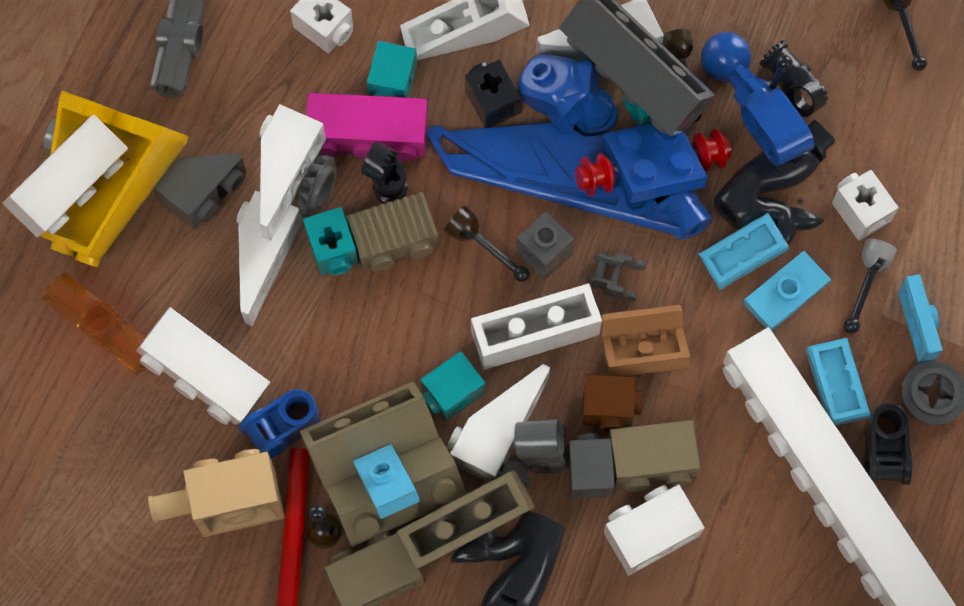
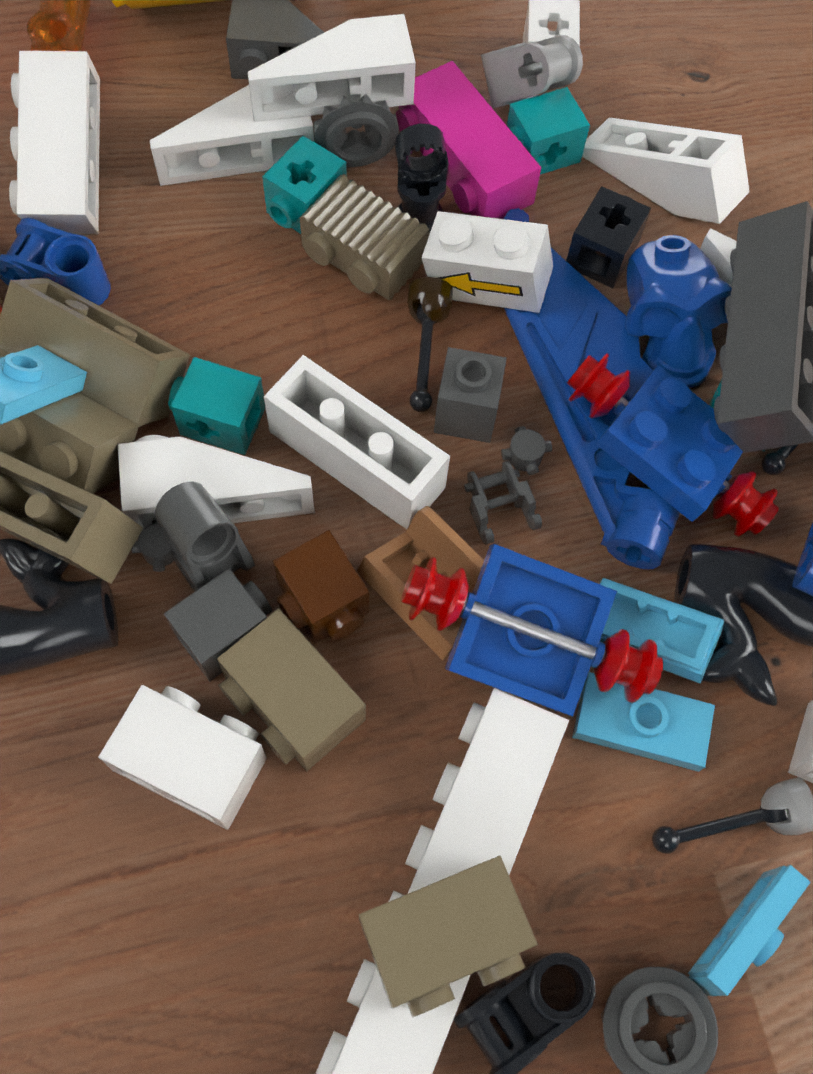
camera: 50 degrees right, 5 degrees down
medium azure plate [806,338,871,426] -> none
none -> dark tan brick [359,855,538,1018]
none -> blue plate [401,544,663,717]
none -> white brick [422,211,553,313]
none -> light grey piece [481,35,583,108]
none -> dark grey piece [501,426,552,475]

